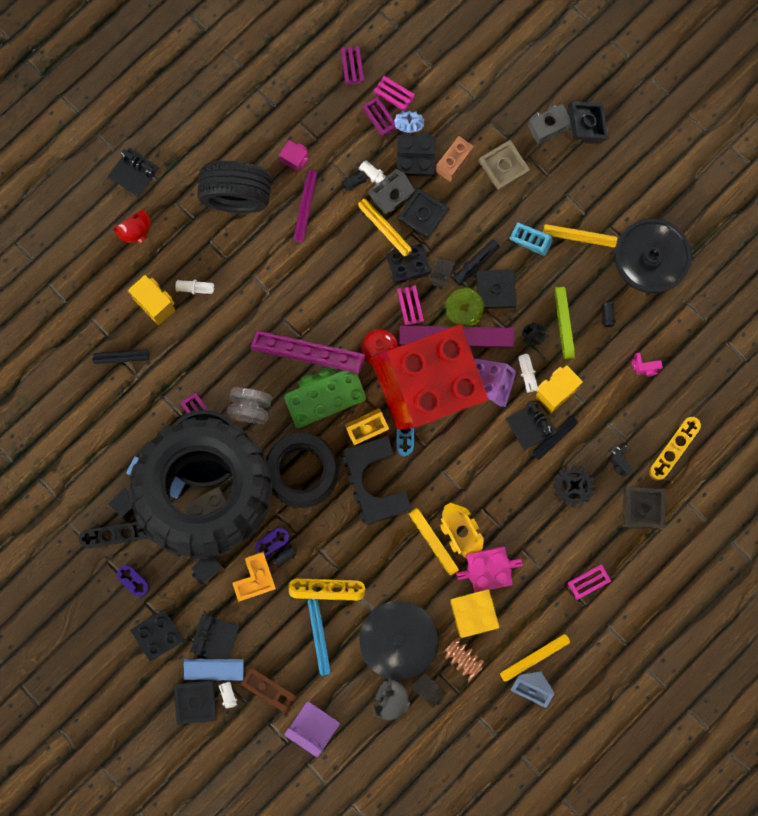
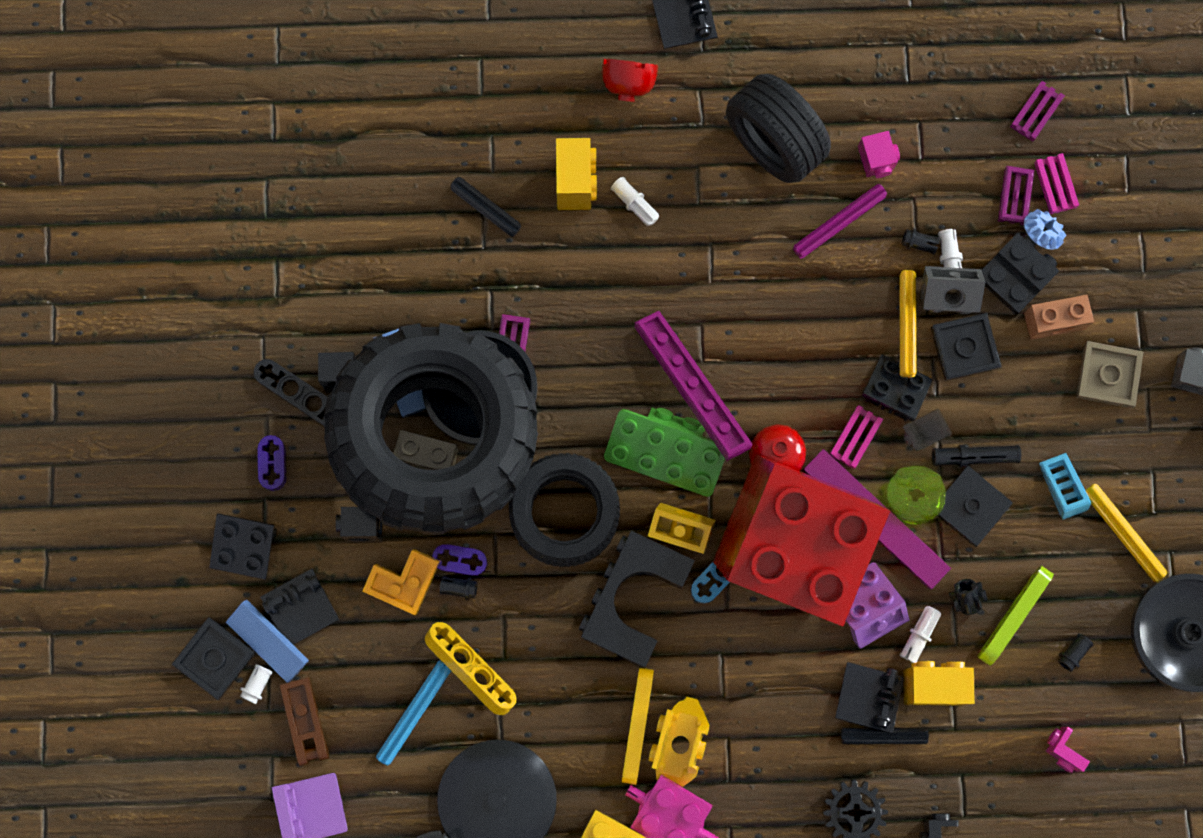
camera: 40 degrees right, 0 degrees up
clear wheel [226,387,272,424] -> none

